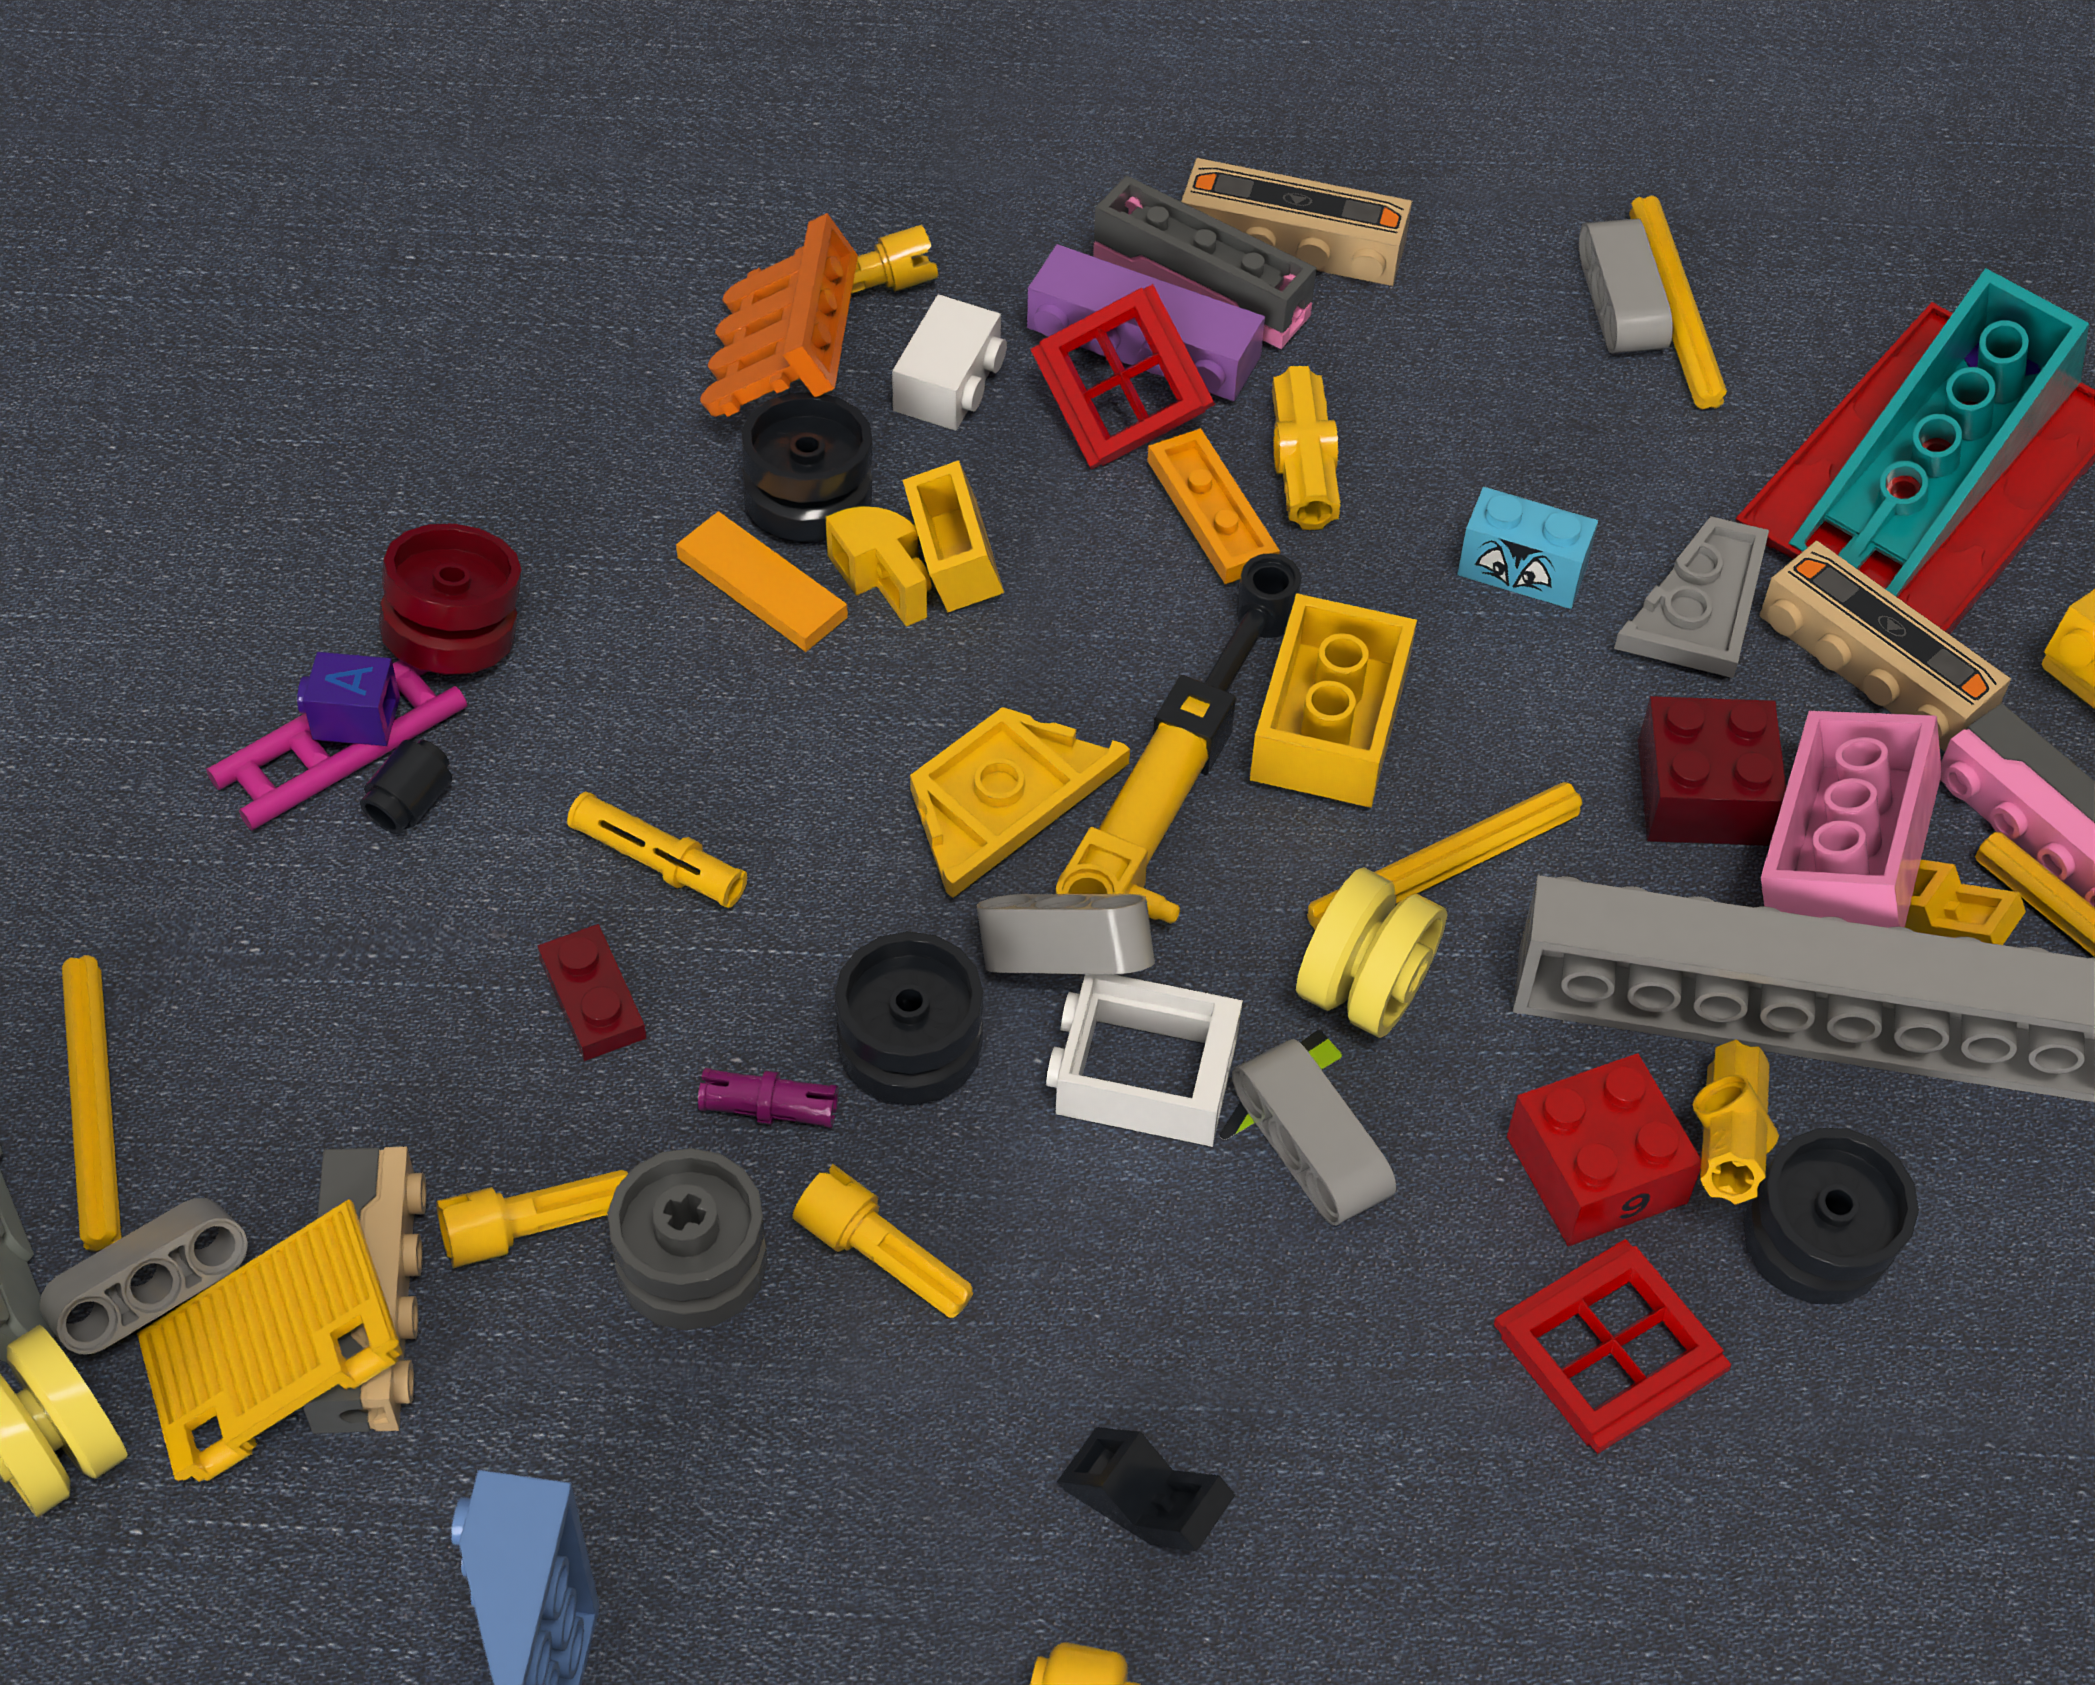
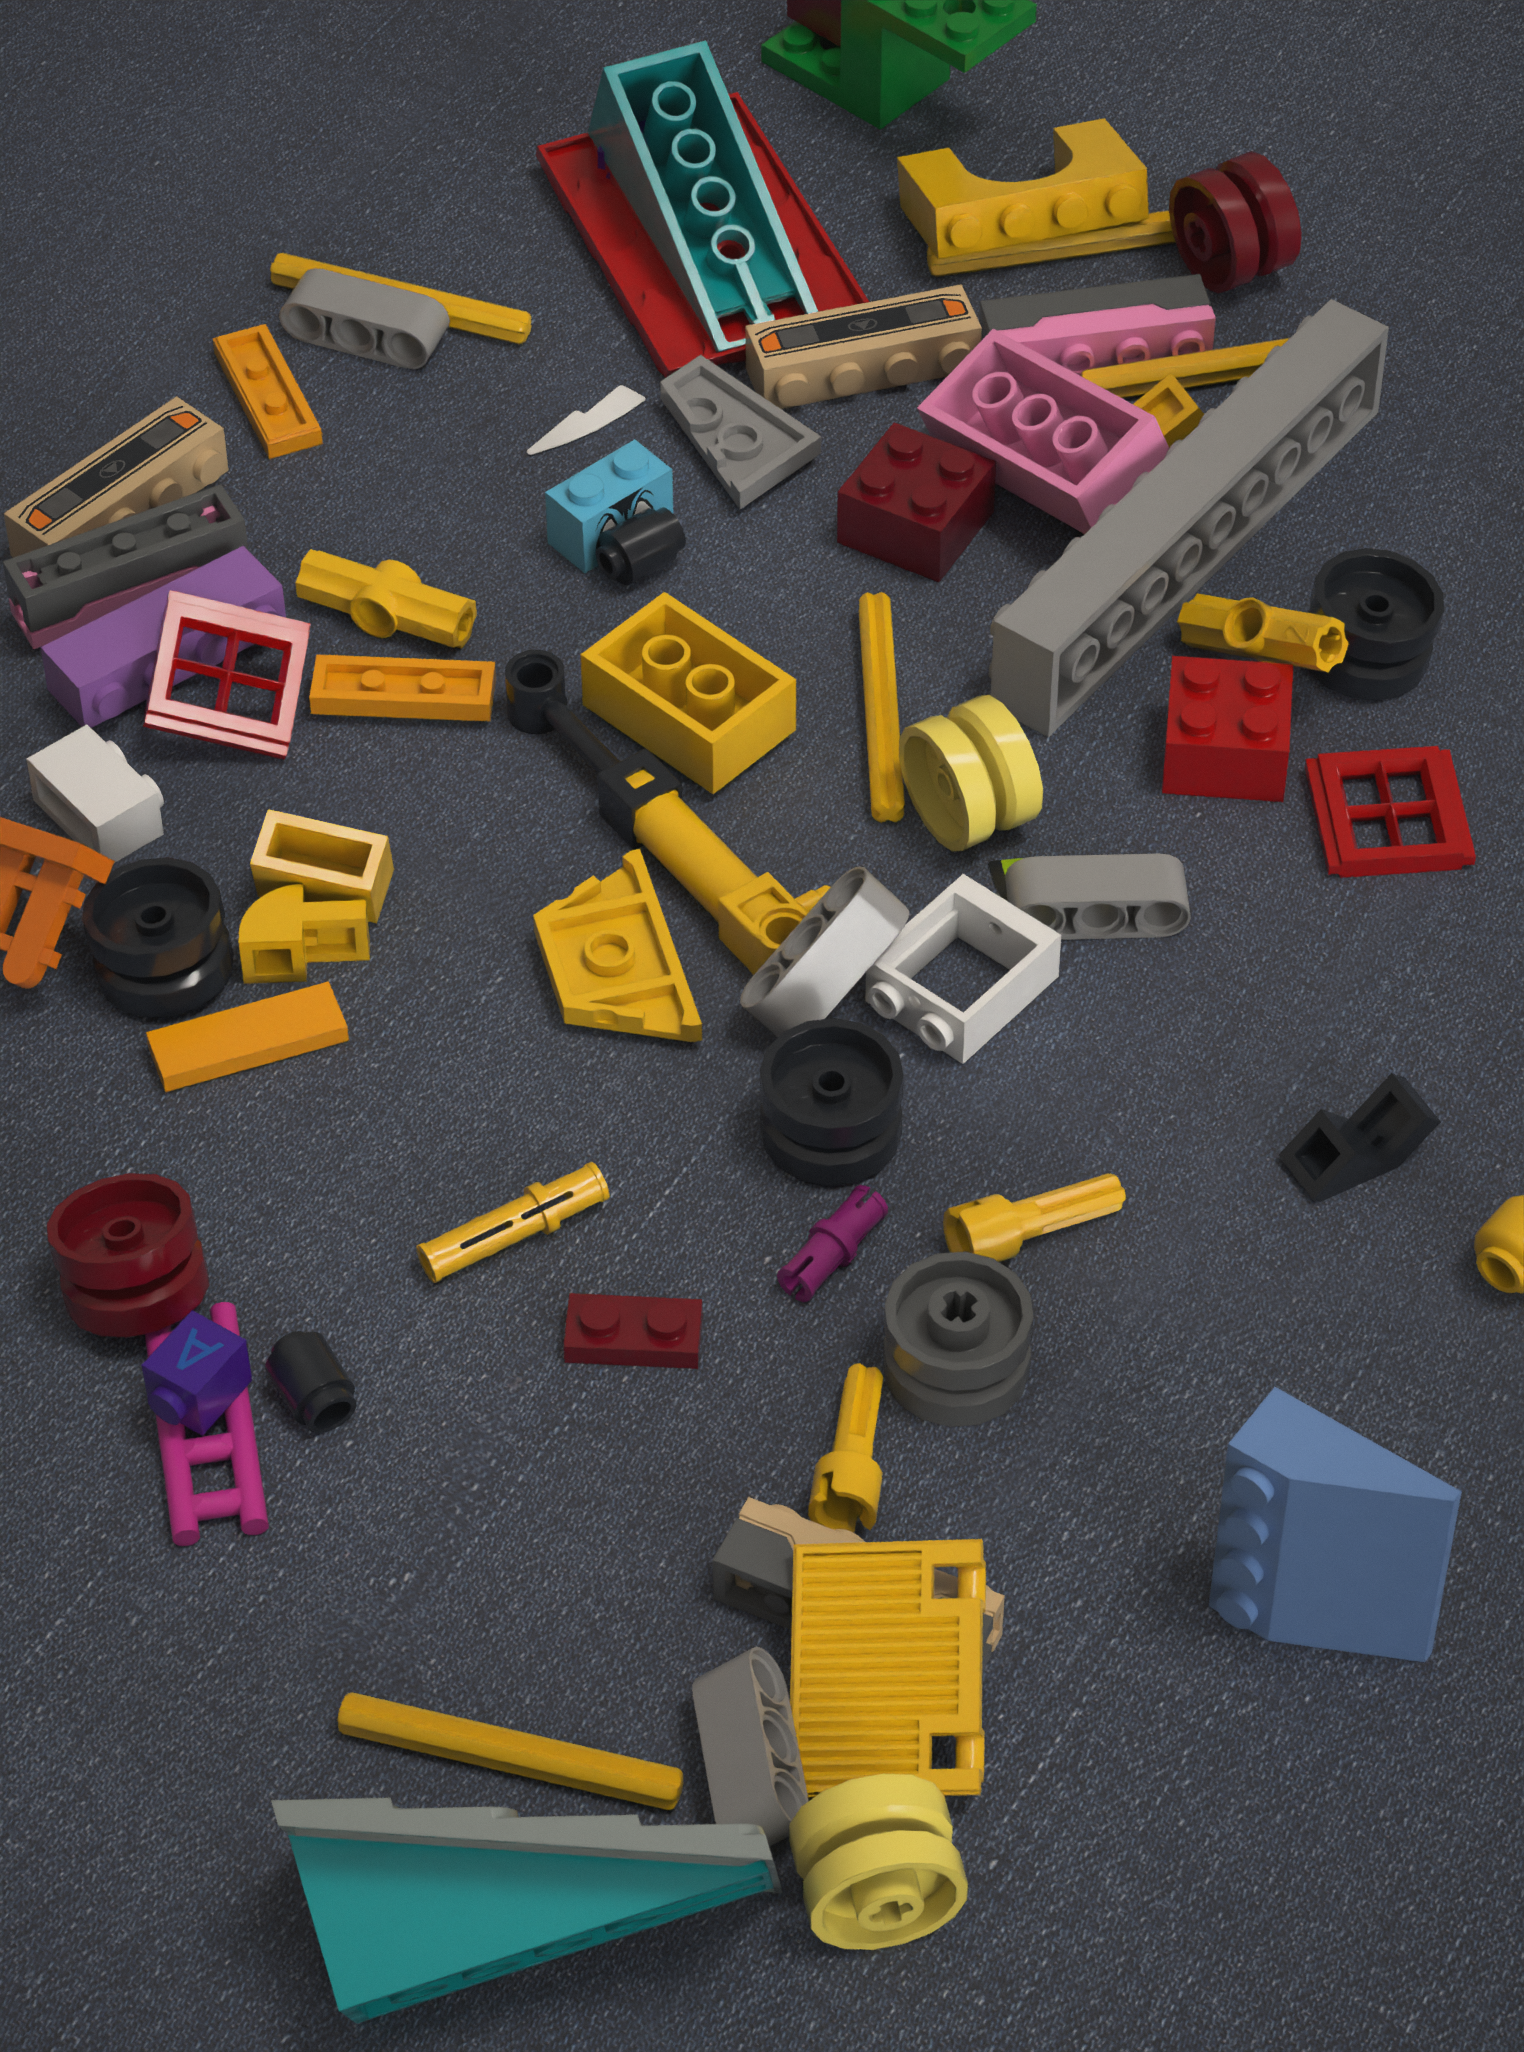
camera: 60 degrees left, 5 degrees down
none -> light orange tile [213,324,323,459]
none -> white sticker [527,385,645,455]
none -> black brick [596,507,686,585]

